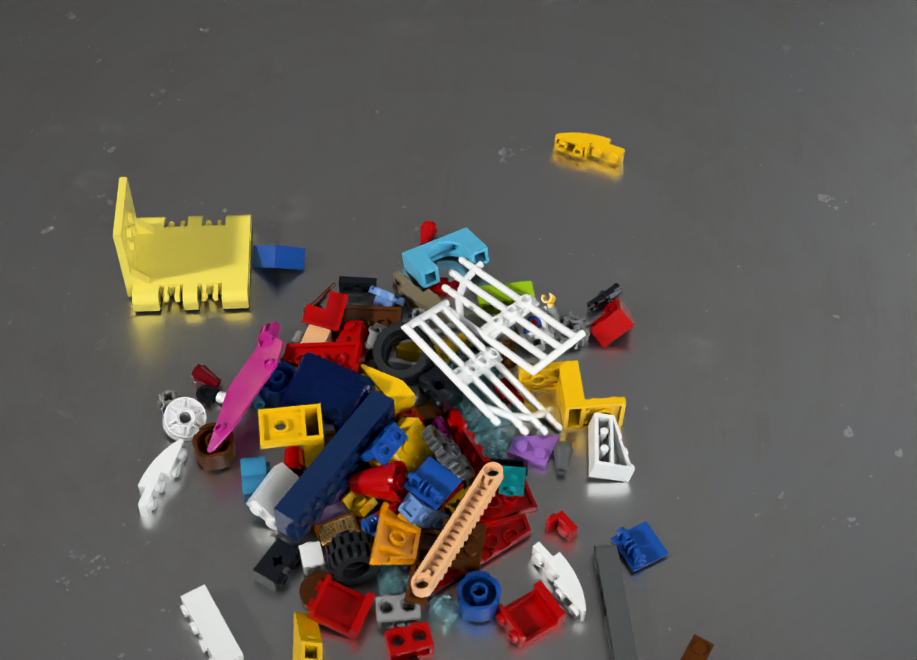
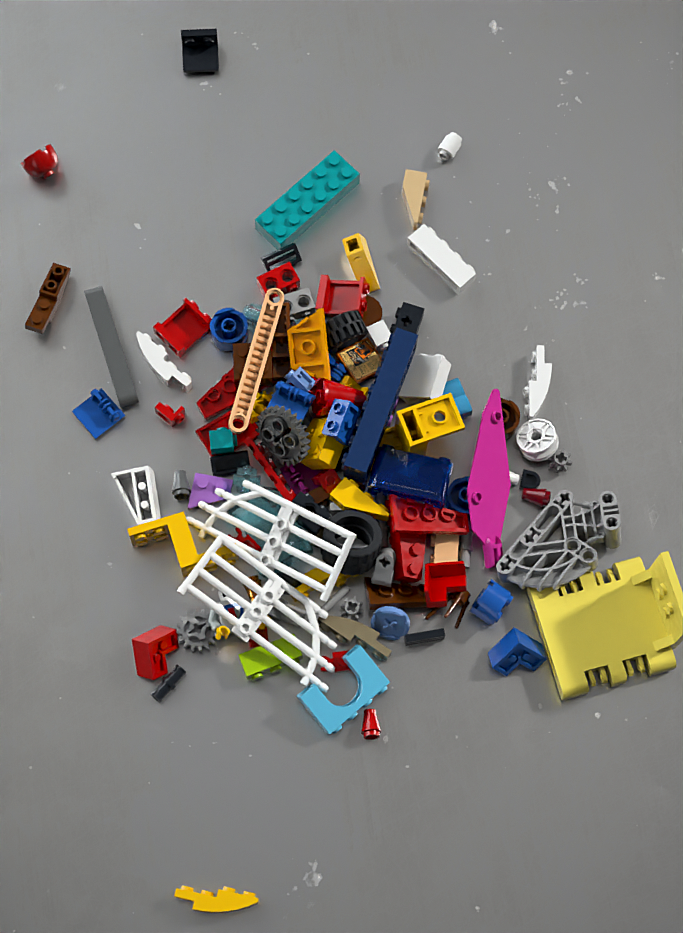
camera: 165 degrees right, 20 degrees up
none -> blue brick [469,579,513,625]
none -> light grey beam [496,490,621,592]

